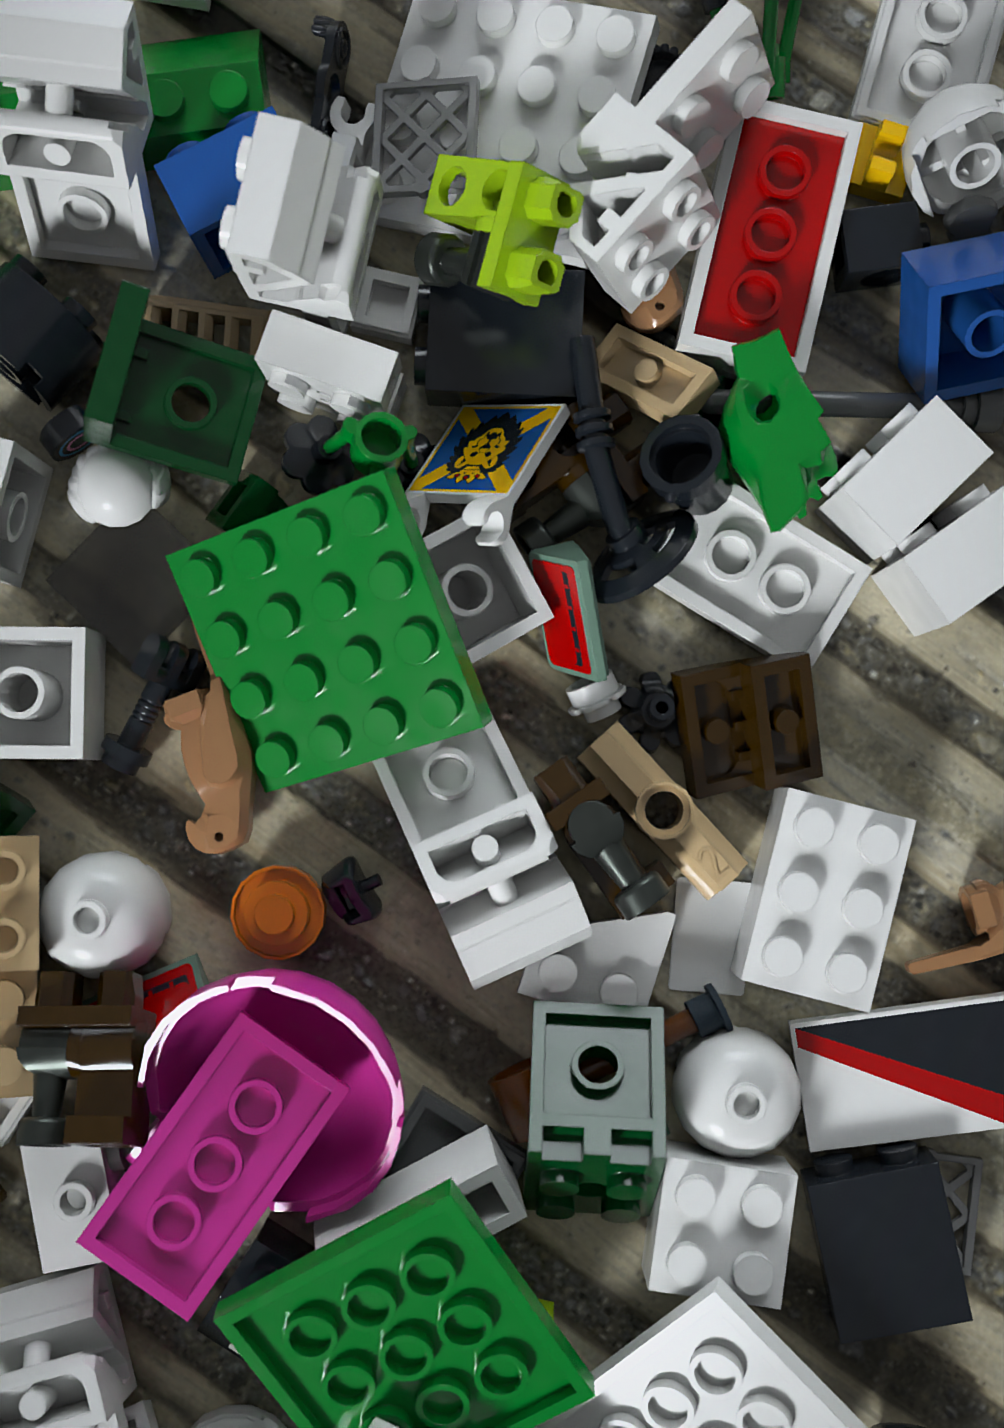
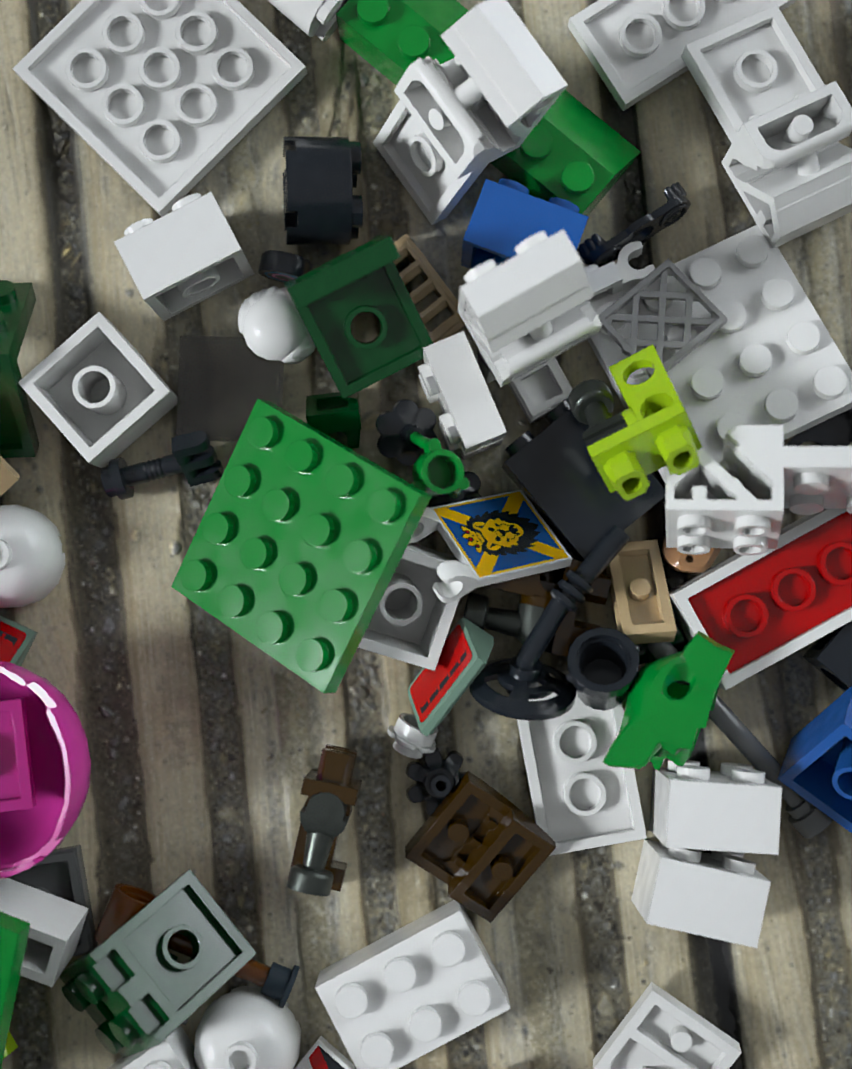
camera: 50 degrees right, 0 degrees up
medium nougat animal [163,618,258,854] -> none
orange plate [230,864,327,960] -> none
black piece [321,856,383,925] -> none
white piece [372,713,592,990] -> none
white wing [517,910,677,1006] -> none
tan piece [576,720,748,900] -> none
white sticker [668,877,751,996] -> none

